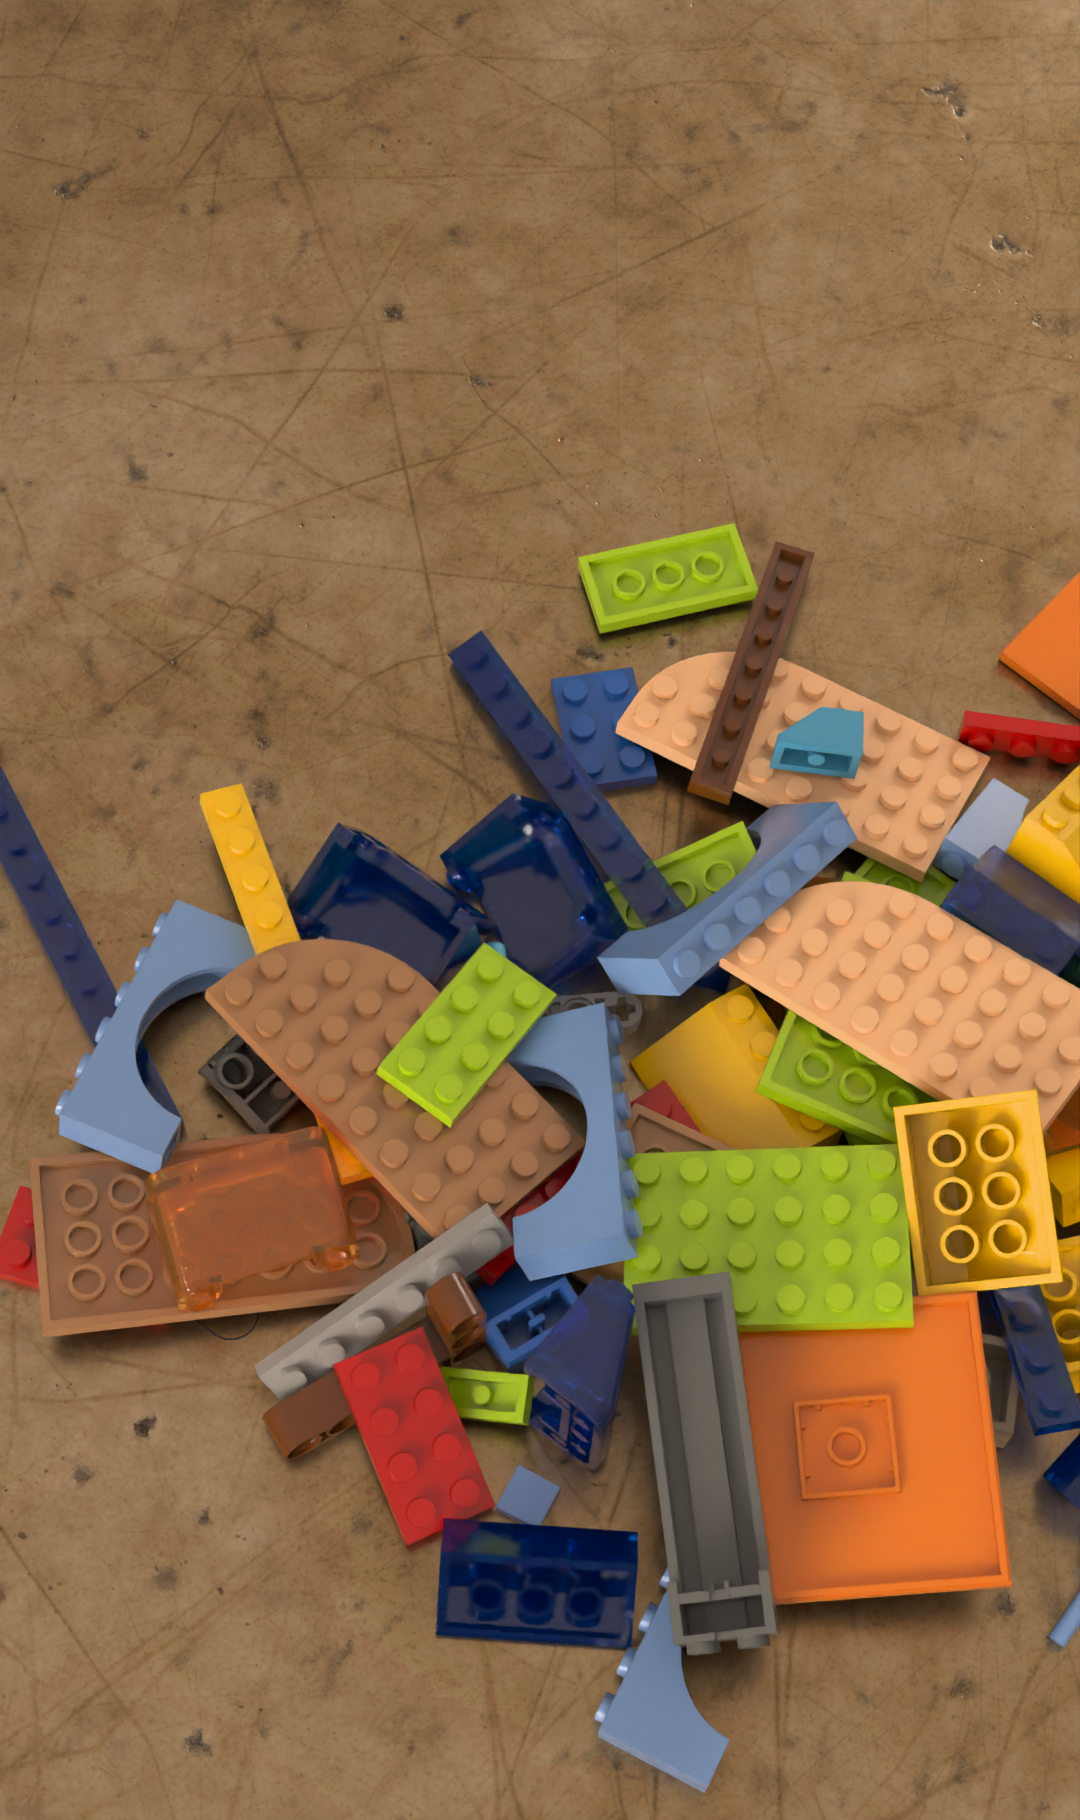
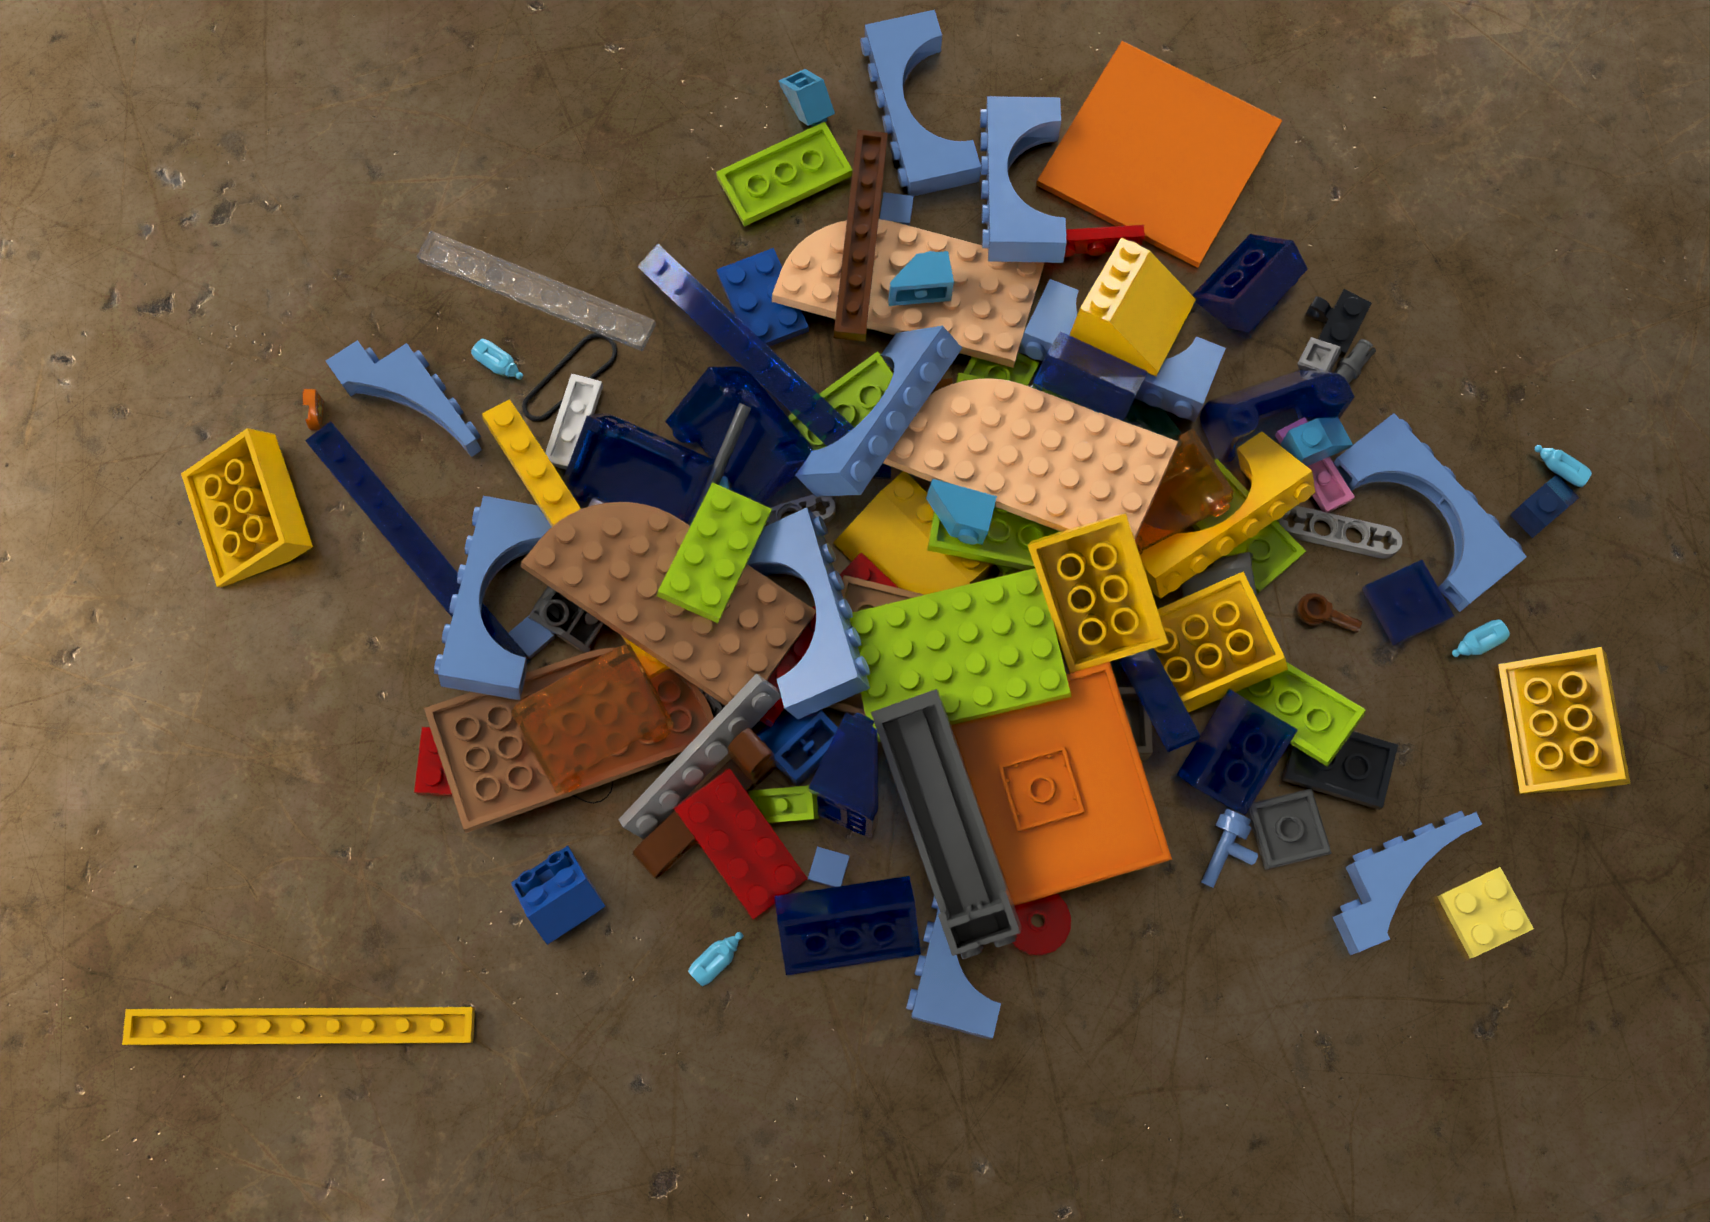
camera: 10 degrees left, 10 degrees up
none -> medium blue arch [326,340,482,457]
none -> clear plate [417,230,656,351]
none -> medium azure piece [471,339,523,380]
none -> medium blue tile [508,616,555,659]
none -> blue slope [511,846,606,945]
none -> black piece [522,333,617,421]
none -> white plate [545,373,603,472]
none -> medium azure piece [688,932,743,987]
none -> dark grey bar [690,403,751,523]
none -> dark azure slope [779,69,835,126]
none -> medium blue arch [860,10,981,196]
none -> medium blue tile [880,192,914,226]
none -> dark azure slope [926,479,997,545]
none -> medium blue arch [980,96,1067,263]
none -> red plate [1011,894,1071,956]

